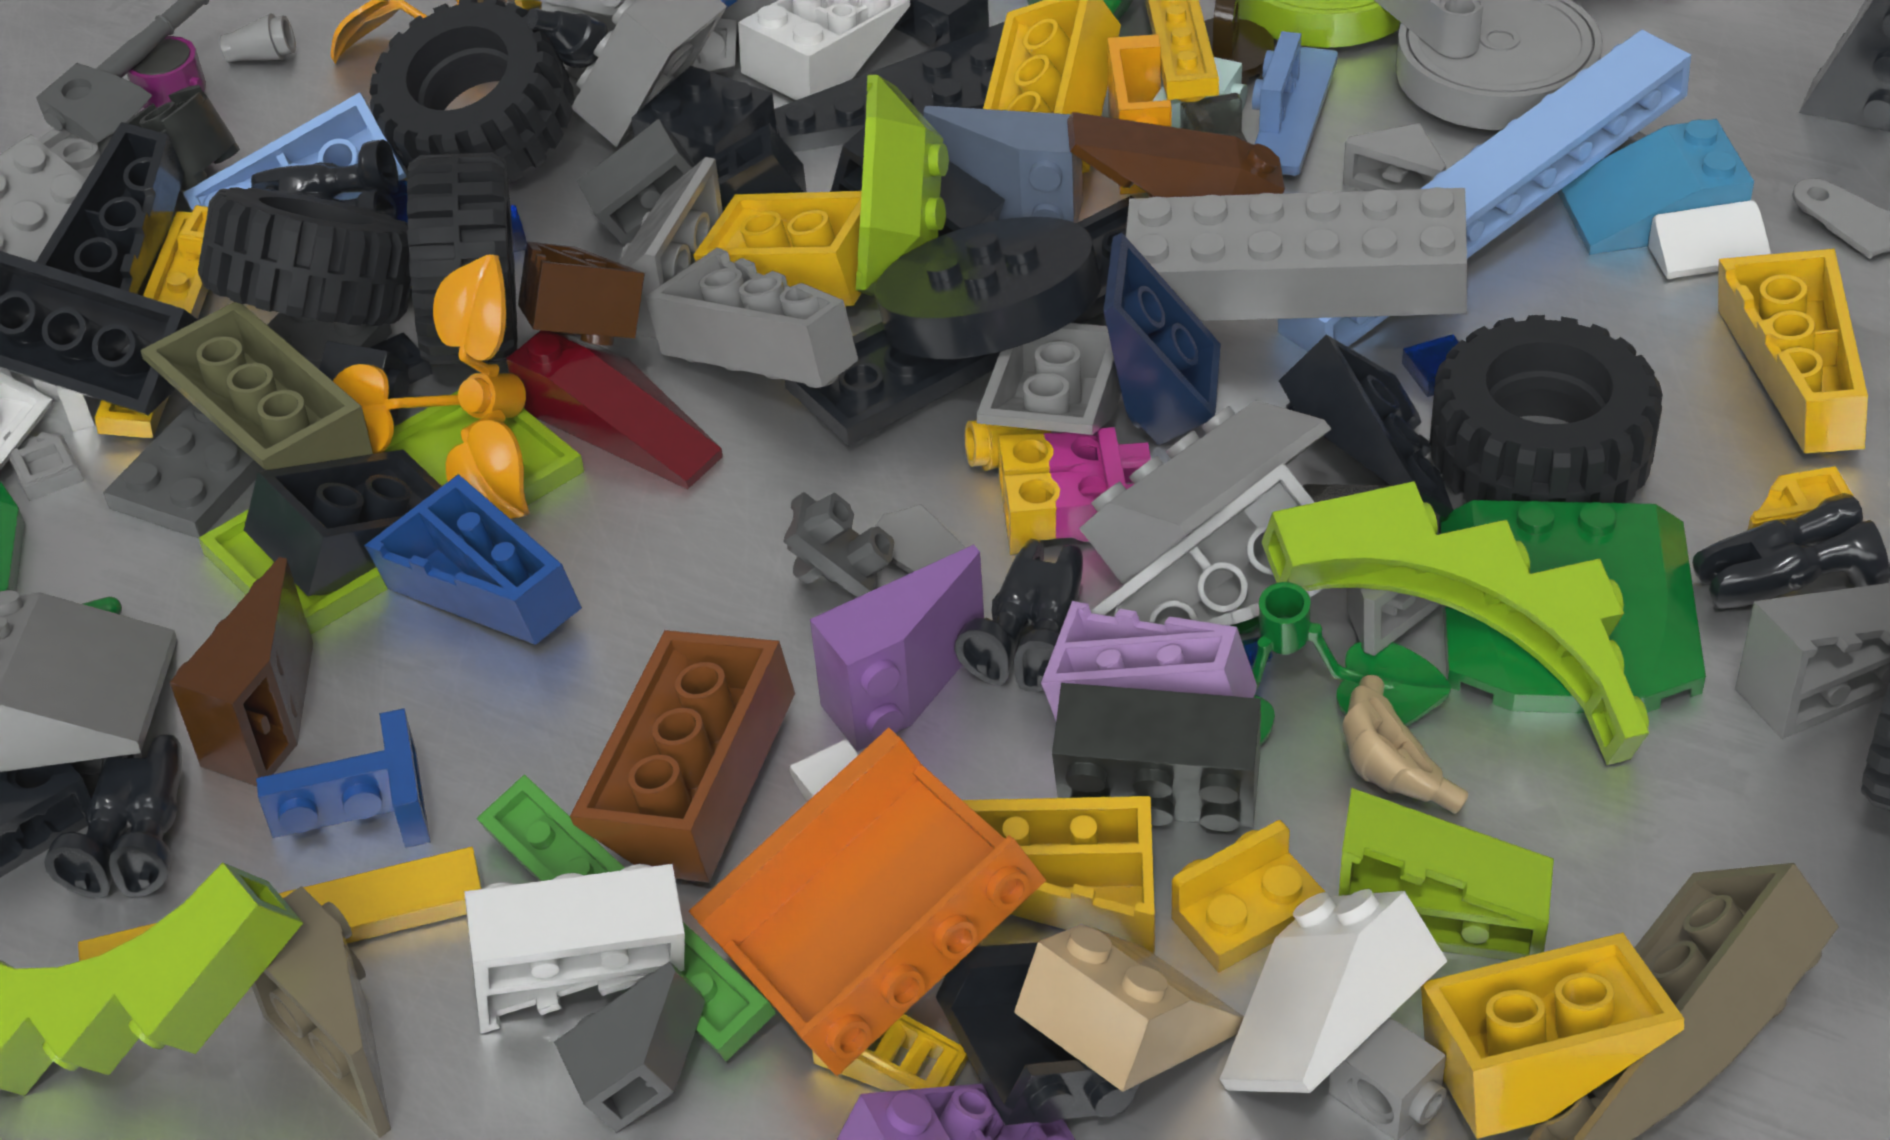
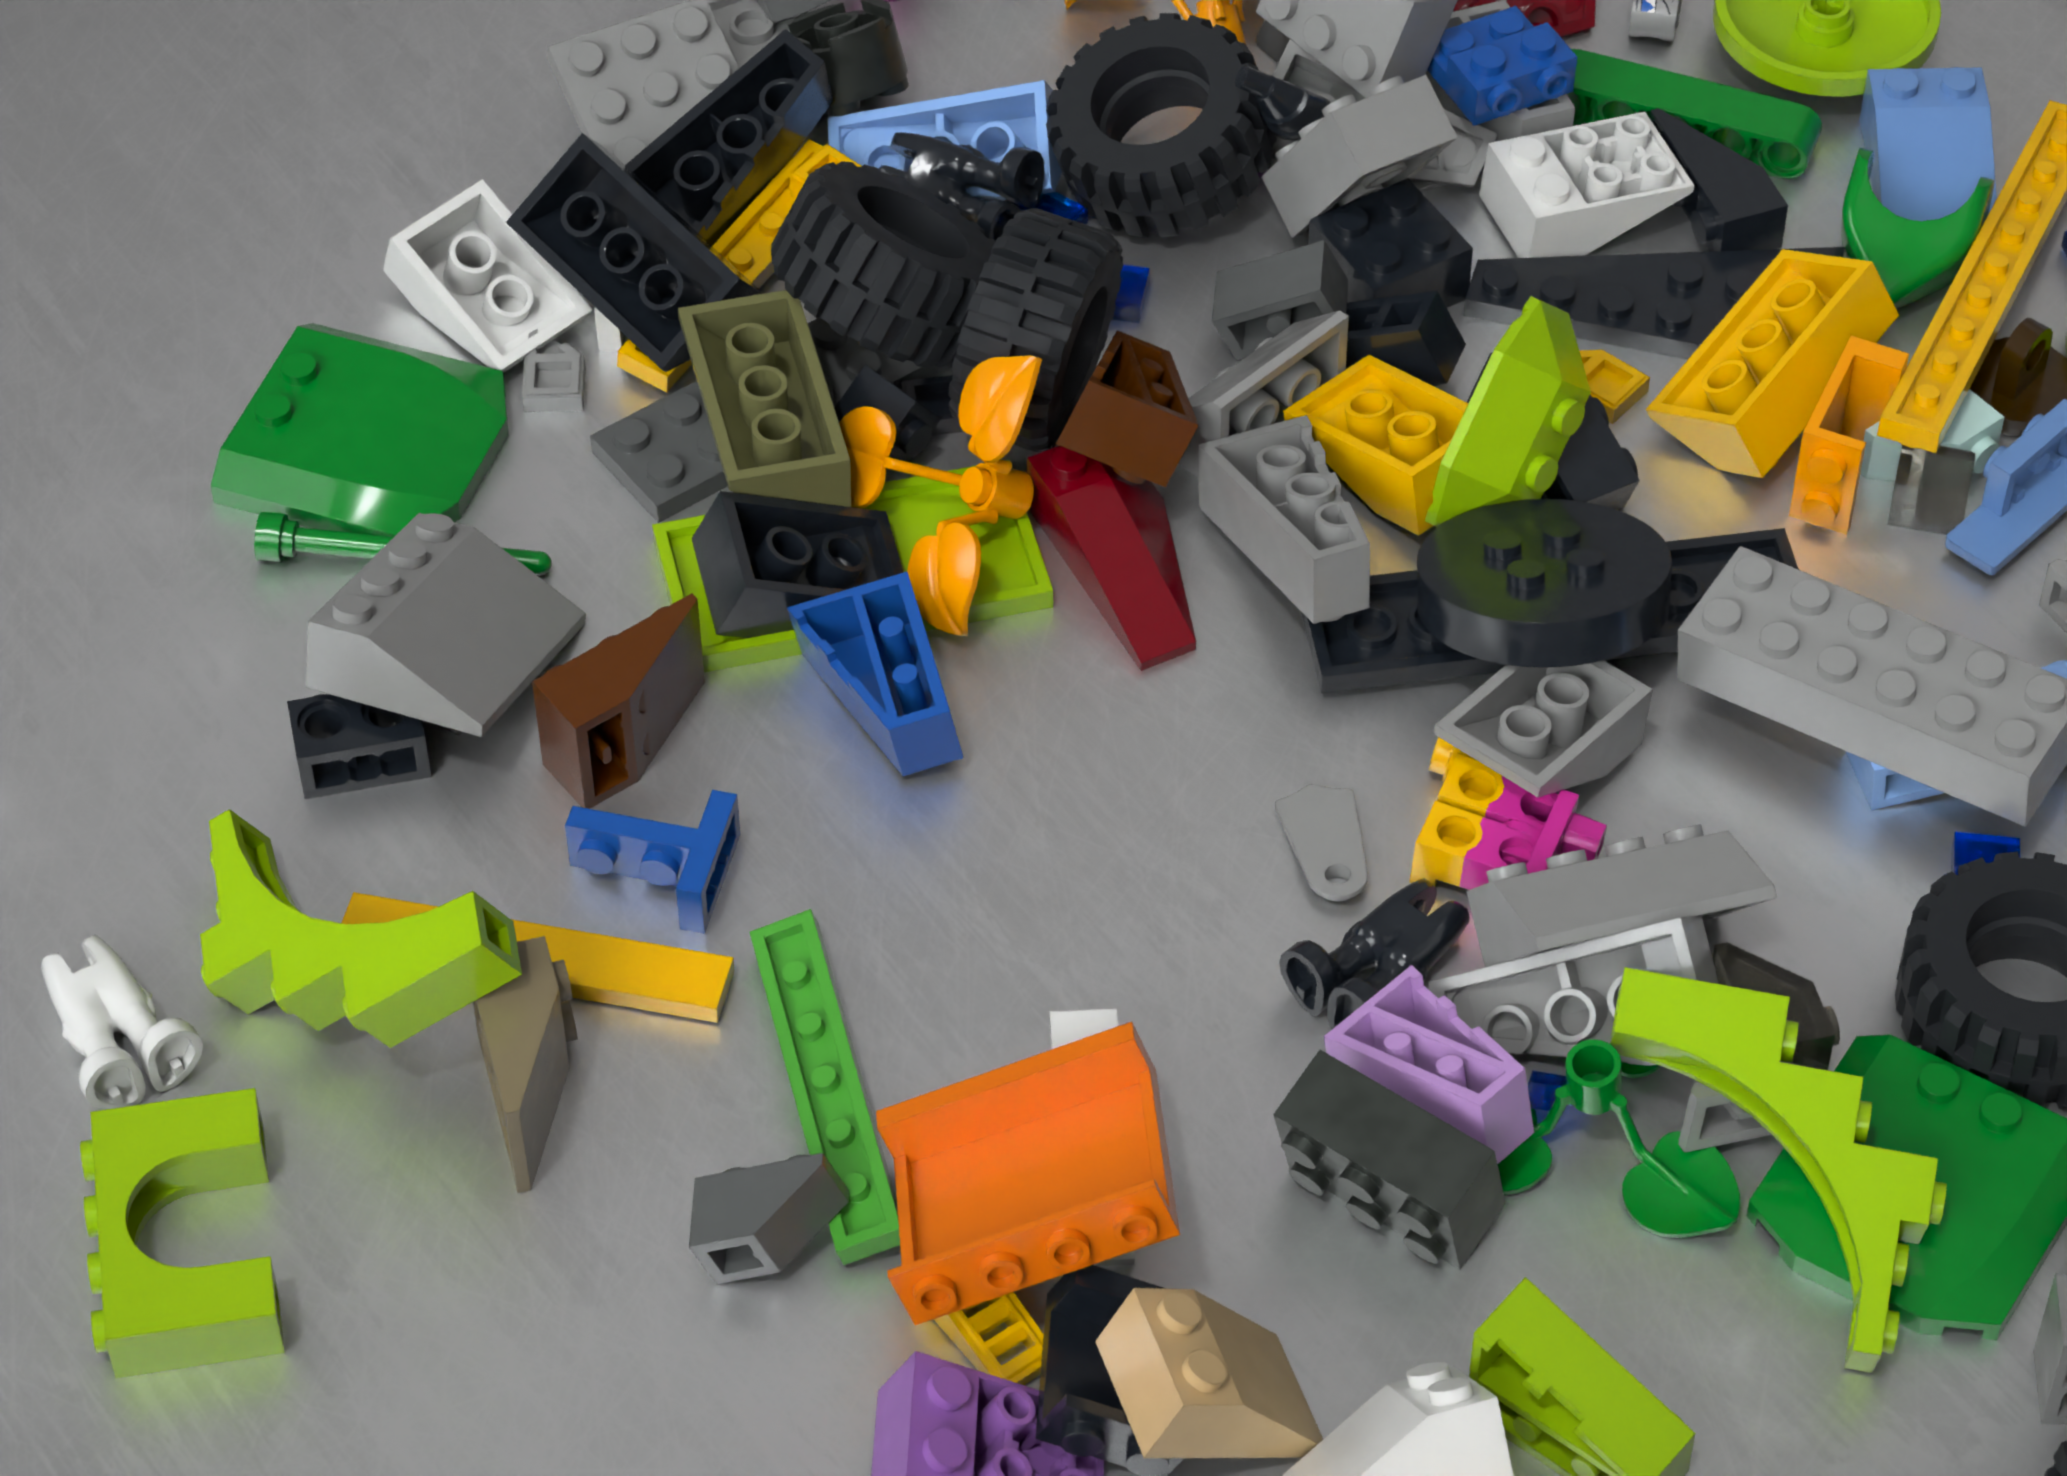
camera: 25 degrees right, 5 degrees up
black piece [44,735,182,898] -> none
white wedge [464,864,685,1034] -> none
dark orange slope [570,630,795,883] -> none
dark grey hips [783,492,894,597] -> none
medium lavender slope [810,544,984,752] -> none
sand blue slope [923,106,1083,223] -> none
yellow wedge [962,796,1155,954] -> none
reddish brown wedge [1067,112,1285,197] -> none
dark blue slope [1104,233,1221,446] -> none
yellow bracket [1171,820,1325,973] -> none
black wedge [1279,334,1453,518] -> none
tan piece [1343,675,1468,814] -> none

